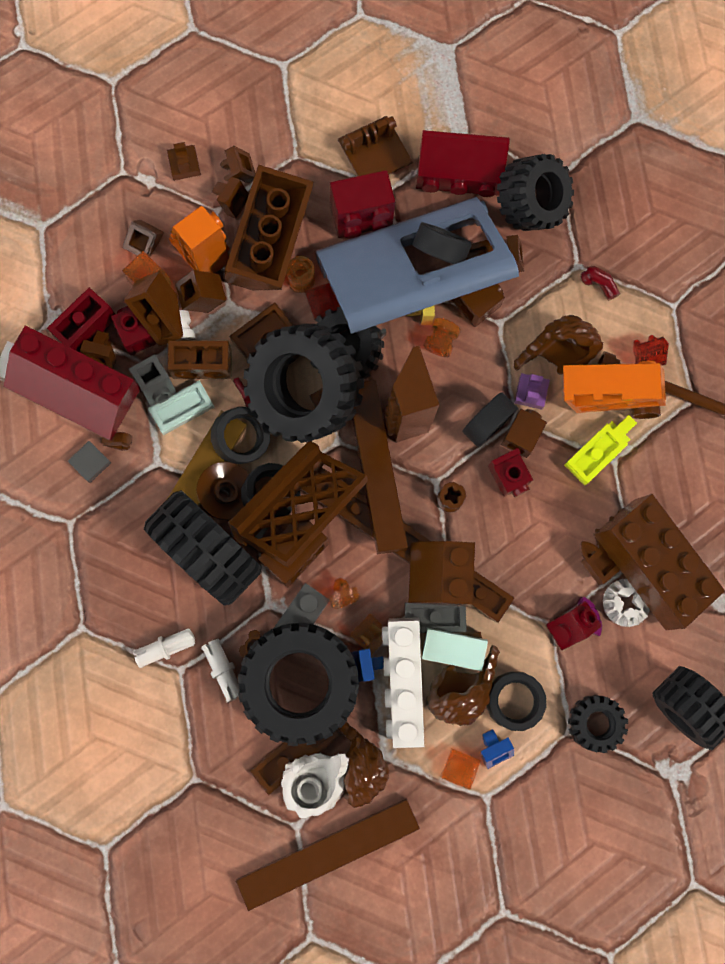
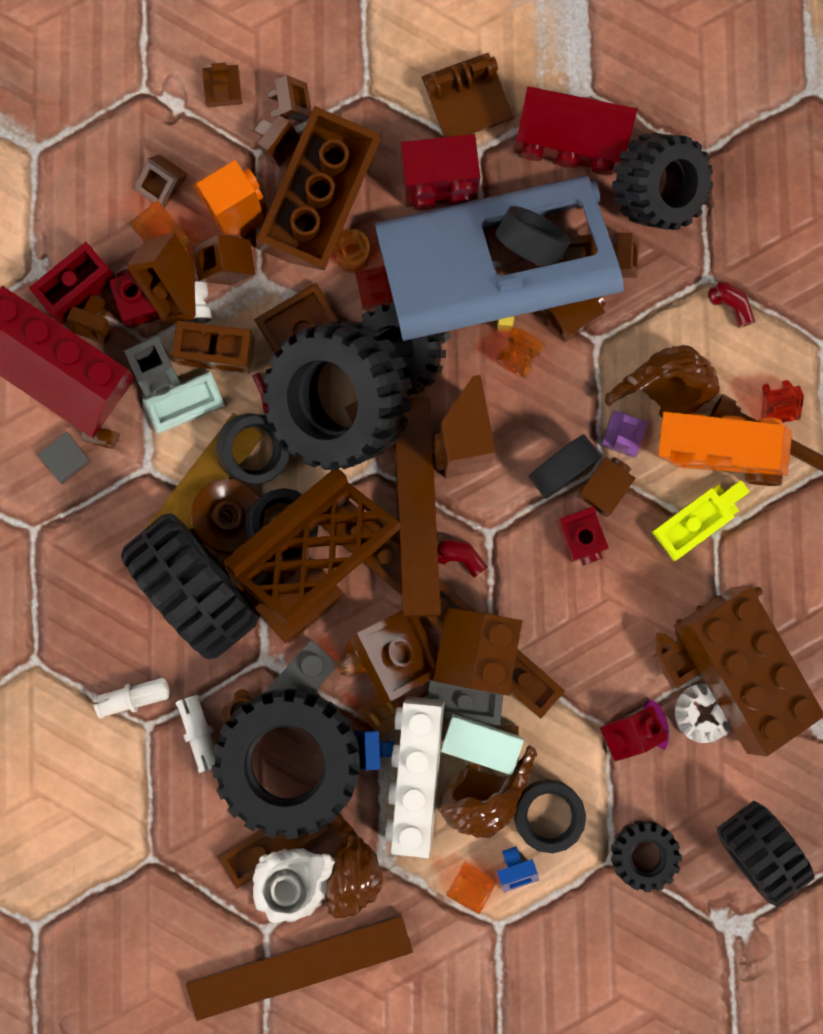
camera: 15 degrees right, 5 degrees up
reddish brown bush [437,482,466,513] -> none
none -> reddish brown plate [350,611,437,704]
none -> dark red arm [438,539,488,578]

